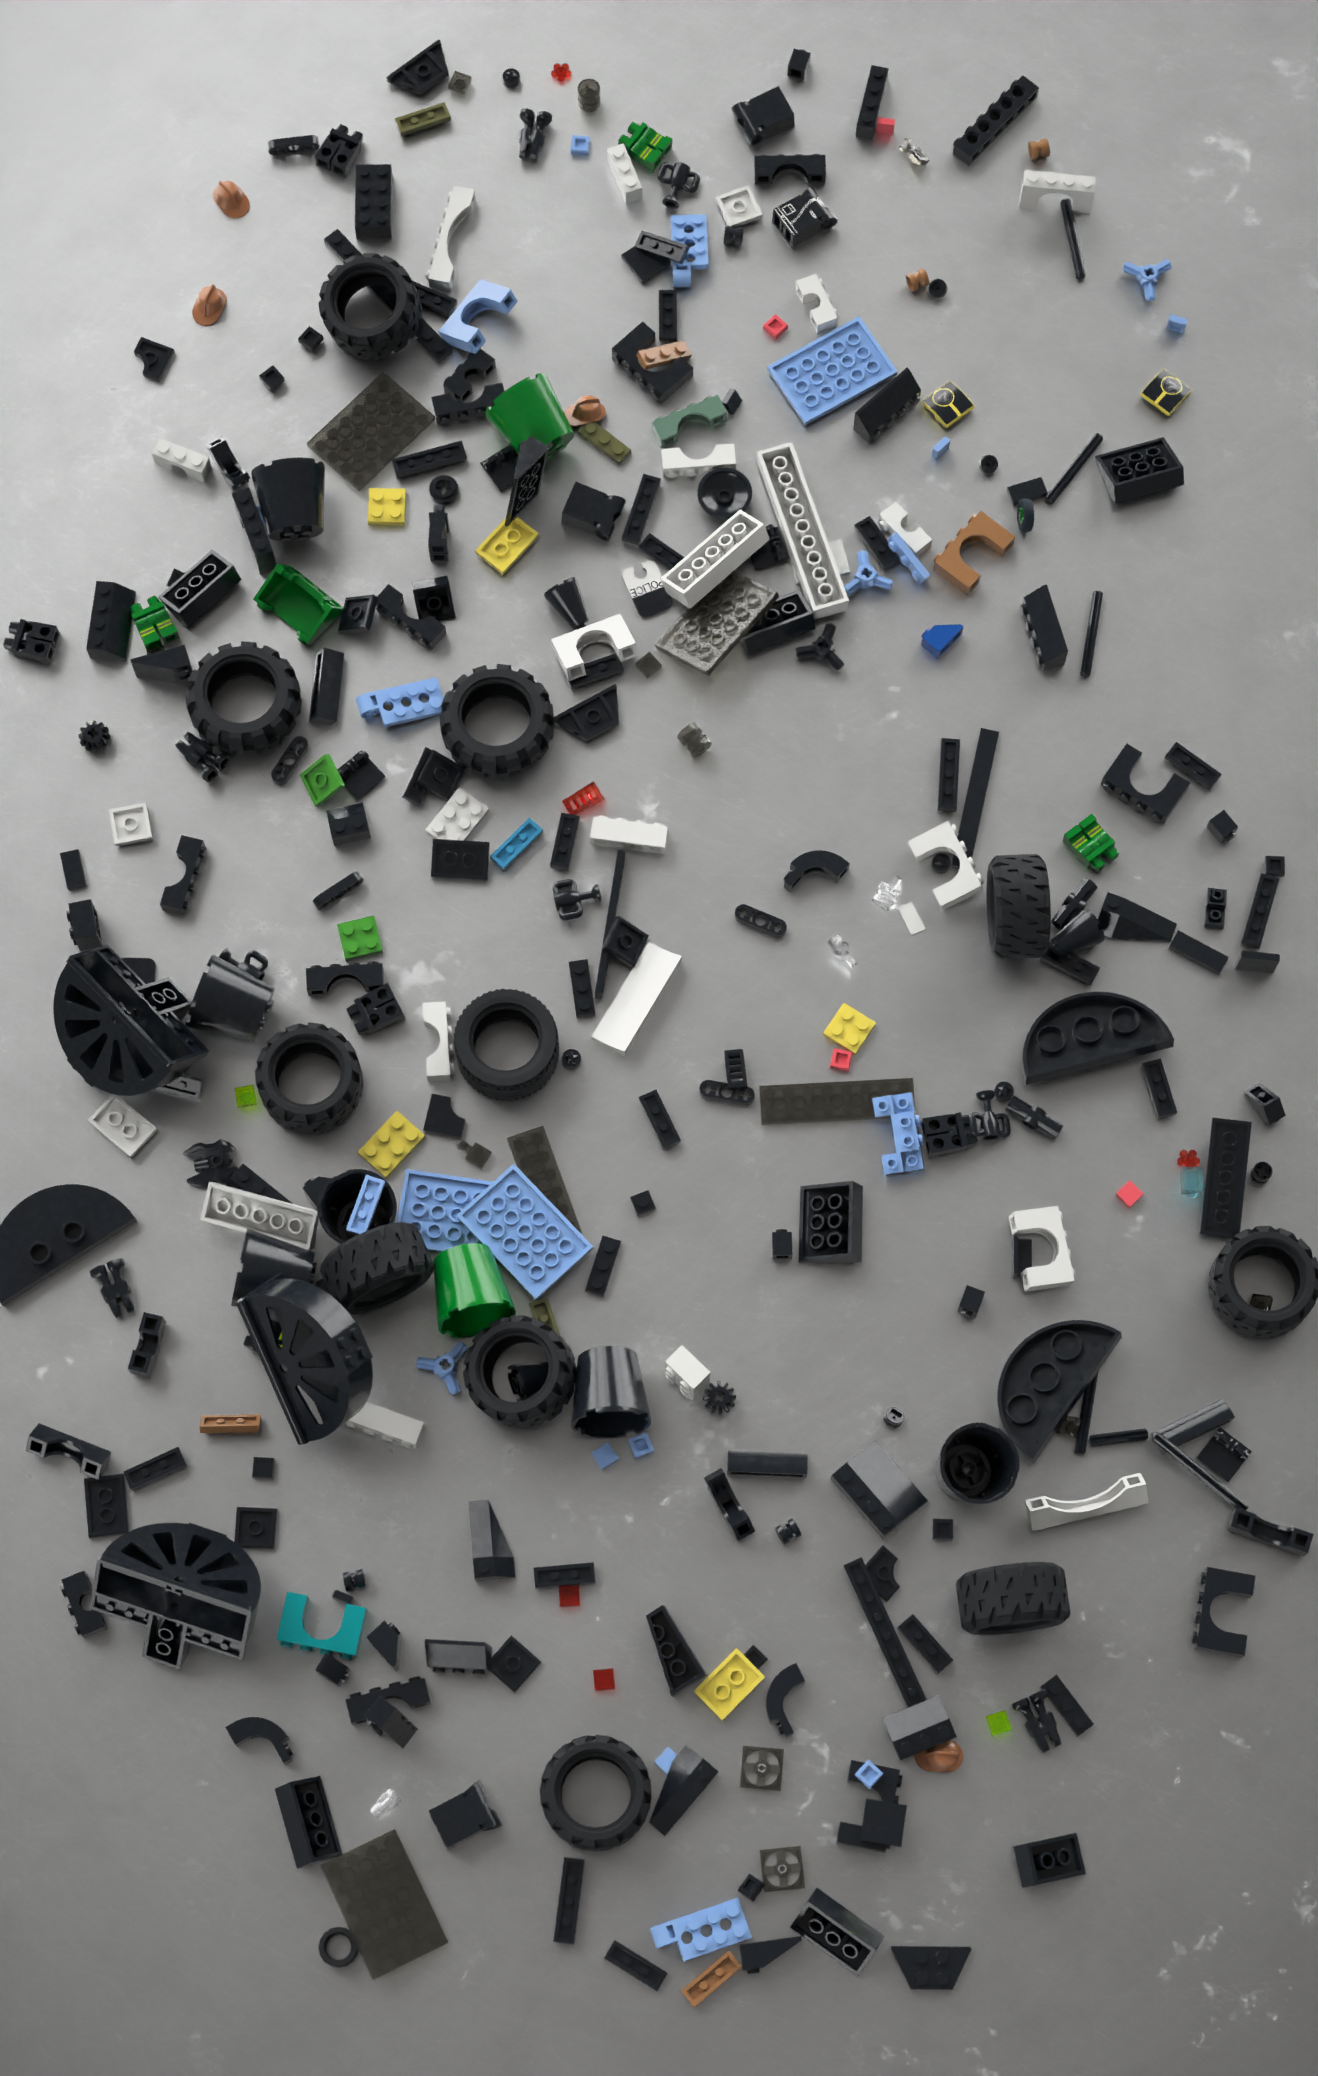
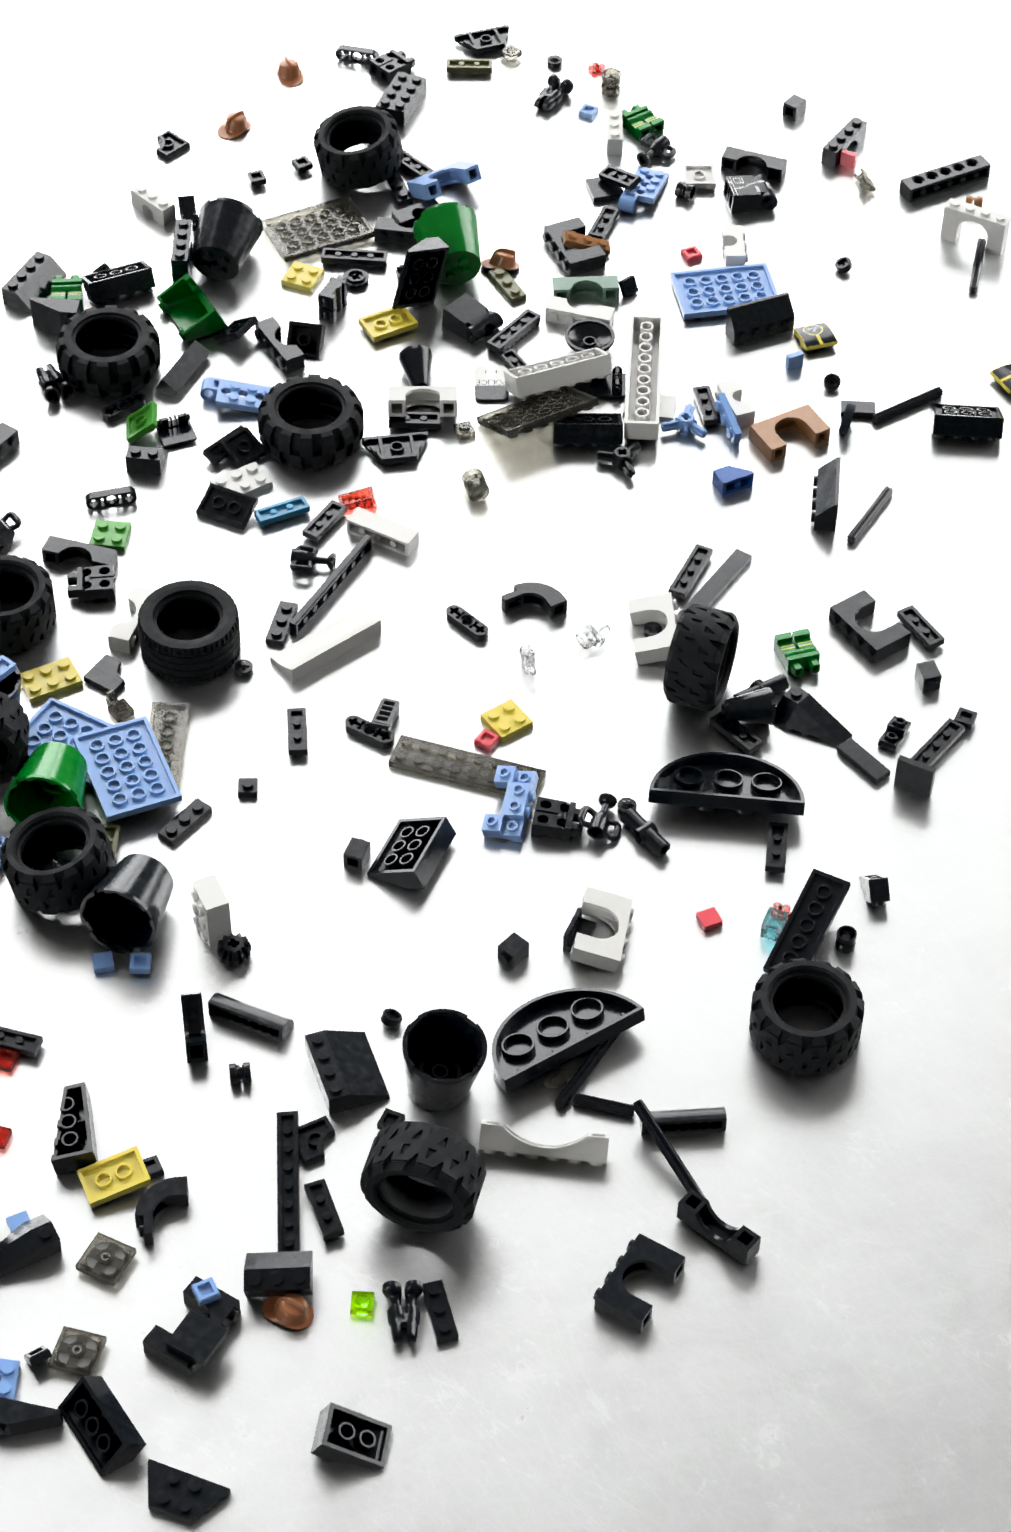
camera: 20 degrees right, 25 degrees down
white arch [426,186,475,291] -> none
black tile [601,916,649,968] -> none
black piece [731,86,795,147] -> none
white sticker [898,902,926,935] -> none
medium nougat wheel [906,268,930,292] -> none
black hinge [1197,1427,1252,1482] -> none

